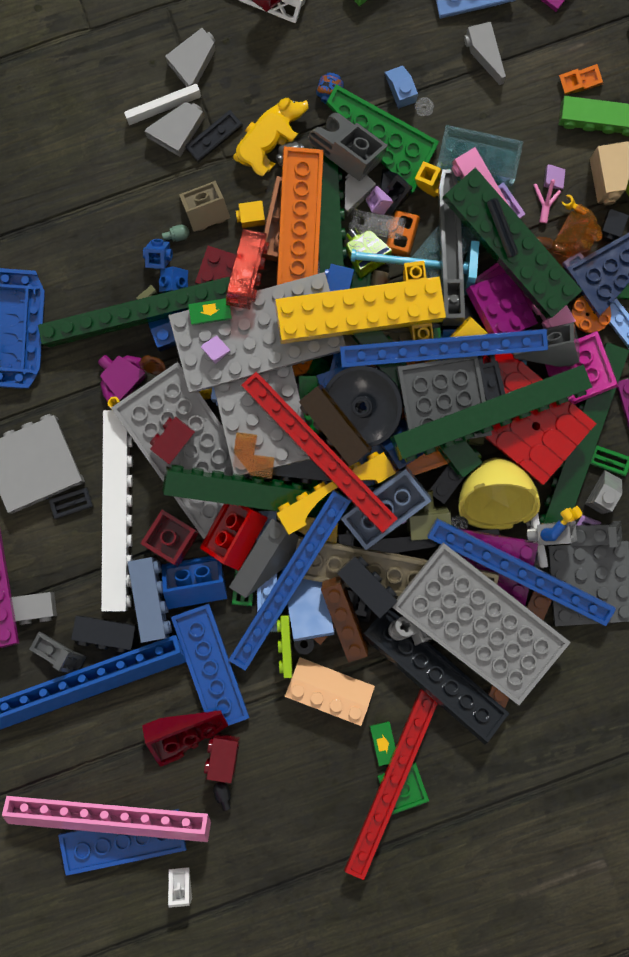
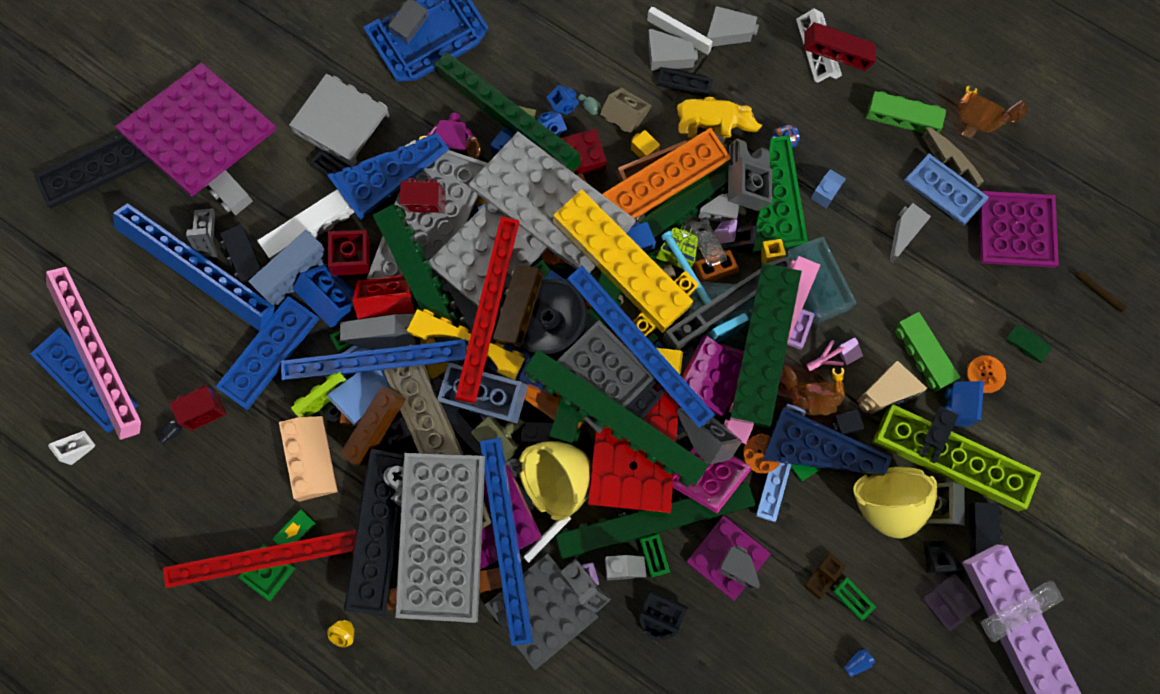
camera: 55 degrees right, 10 degrees down
dark red wedge [142,710,228,767] -> none
green tile [188,298,232,326] -> none
lavender slope [201,335,231,364] -> none
clear red brick [226,229,270,310] -> none
clear orange tile [234,432,275,479] -> none
black brick [337,555,398,618] -> none
clear plate [415,97,434,117] -> none
black axle [487,198,518,258] -> none
torso [527,506,582,545] -> none
orange slope [559,64,603,95] -> none
none -> blue wing [327,133,450,219]
none -> yellow cone [327,620,355,647]

